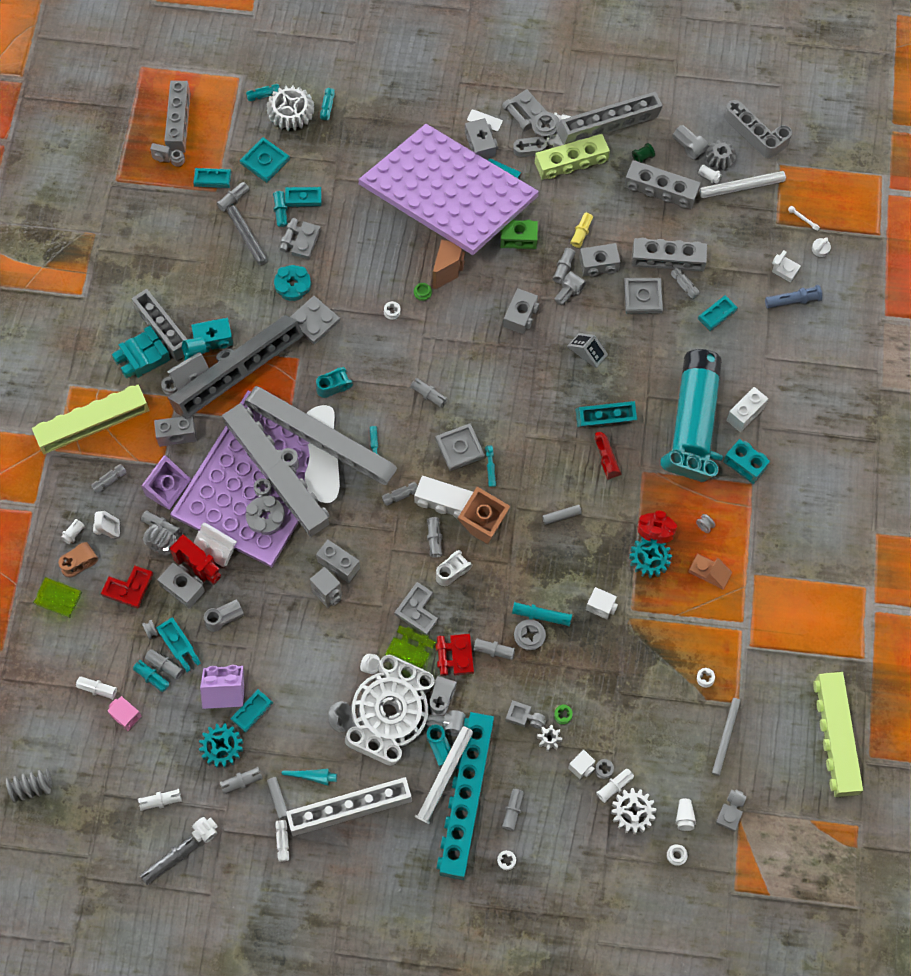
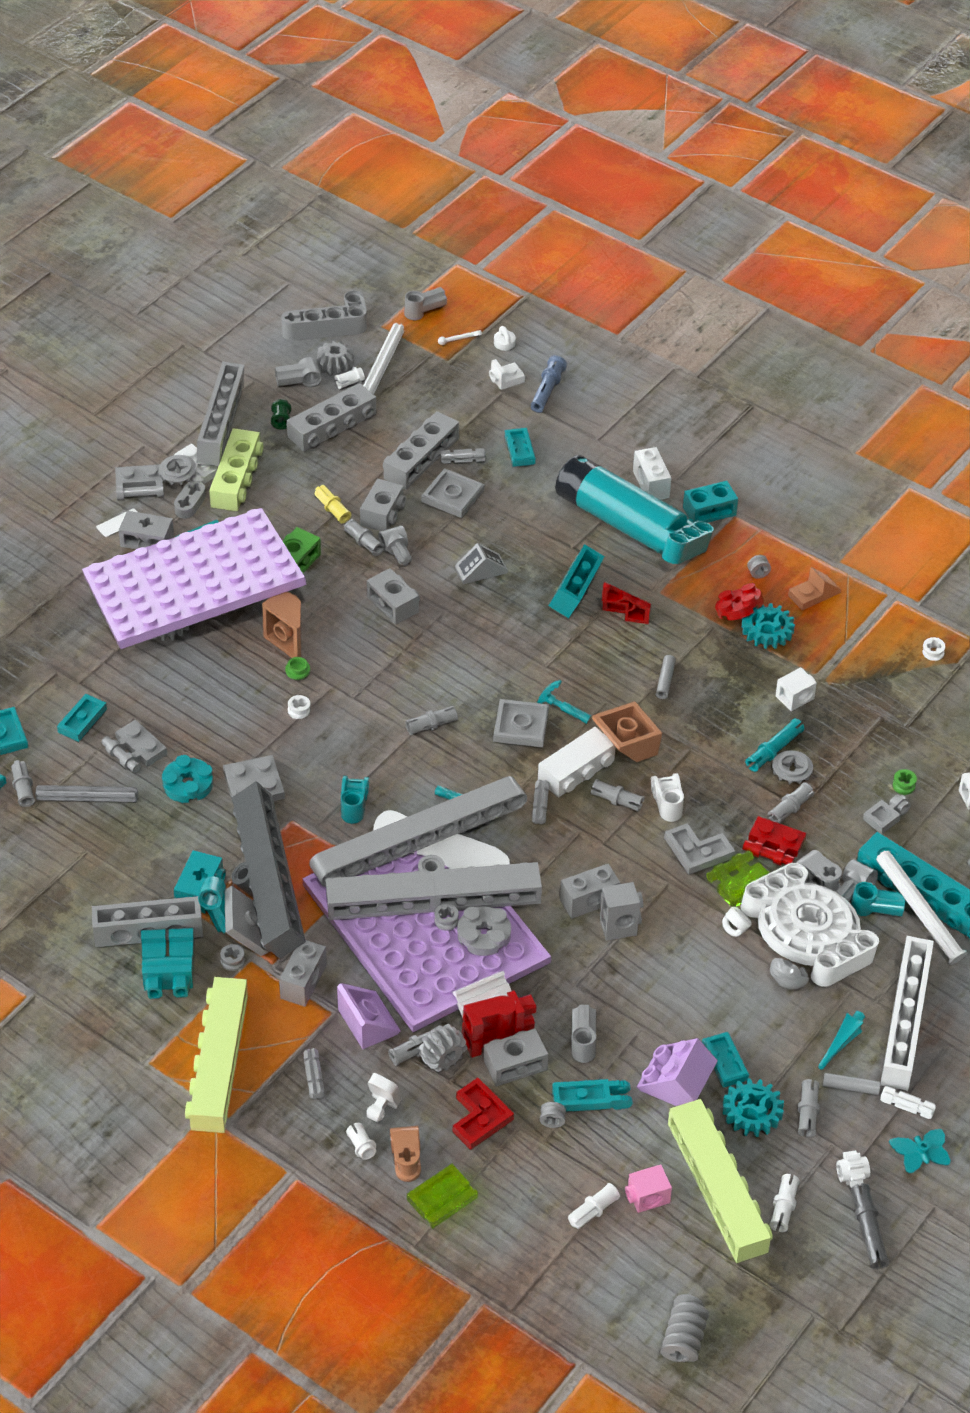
camera: 60 degrees left, 20 degrees down
teal axle [133,660,170,692] -> none
light grey axle [145,649,183,680] -> none
teal axle [273,191,288,227] -> none
white gear [537,725,562,752] -> none
none -> light grey piece [404,287,447,320]
none -> yellowish green brick [668,1099,773,1263]
none -> teal piece [889,1129,951,1173]

